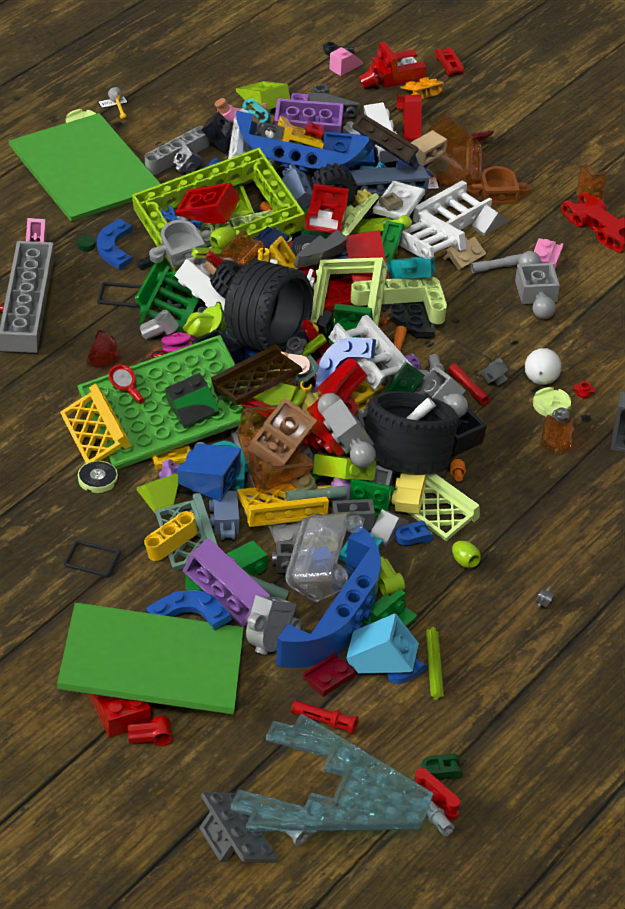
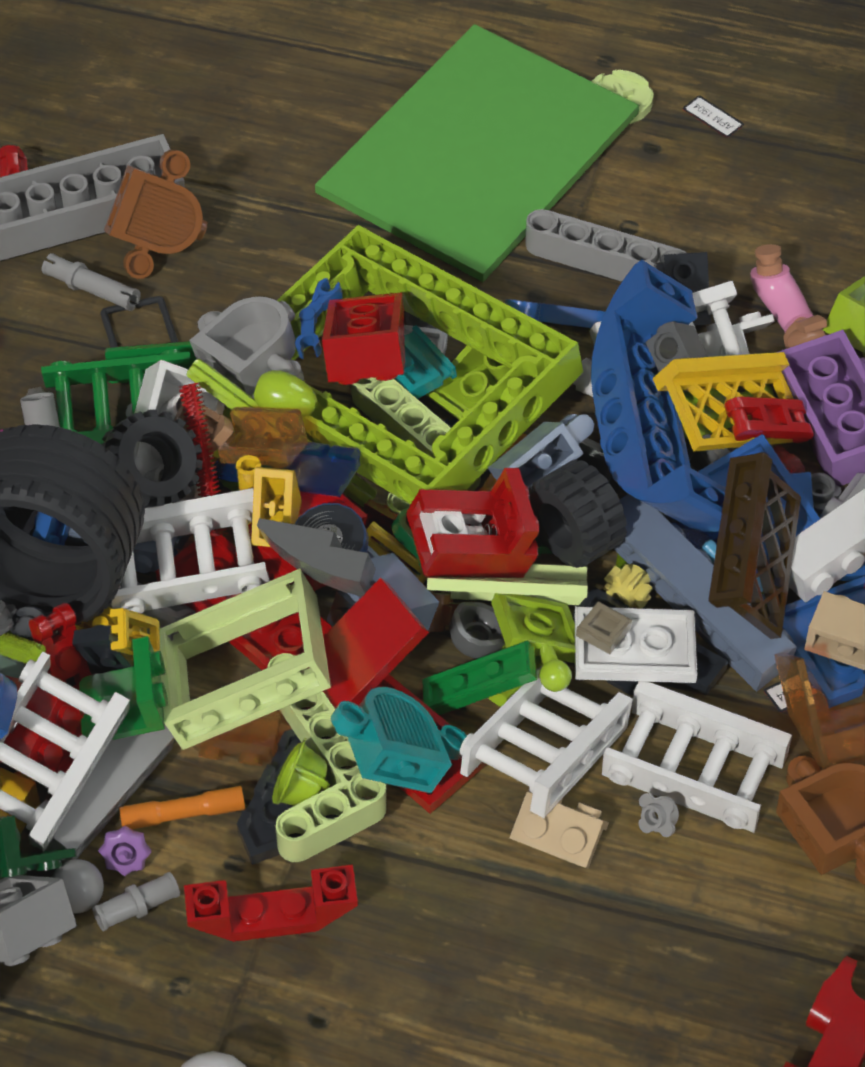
camera: 70 degrees right, 10 degrees up
bright pink slope [26,218,47,242] -> none
dark green tile [77,235,95,251] -> none
blue plate [97,218,132,270] -> none
hinge [108,87,127,119] -> none
flat silver brick [172,145,203,174] -> none
teal beam [242,99,271,124] -> none
red piece [448,363,490,405] -> none
light grey piece [470,254,522,274] -> none
slope [472,205,508,236] -> none
dark grey piece [481,358,508,386] -> none
light grey brick [515,251,560,319] -> none
bright pink plate [534,238,563,269] -> none
none -> light grey pin [42,253,141,311]
none -> dark orange piece [104,149,208,279]
none -> yellow tile [110,608,160,655]
none -> red slope [184,865,358,942]
none -> lime piece [272,737,330,806]
none -> light grey plate [639,793,679,837]

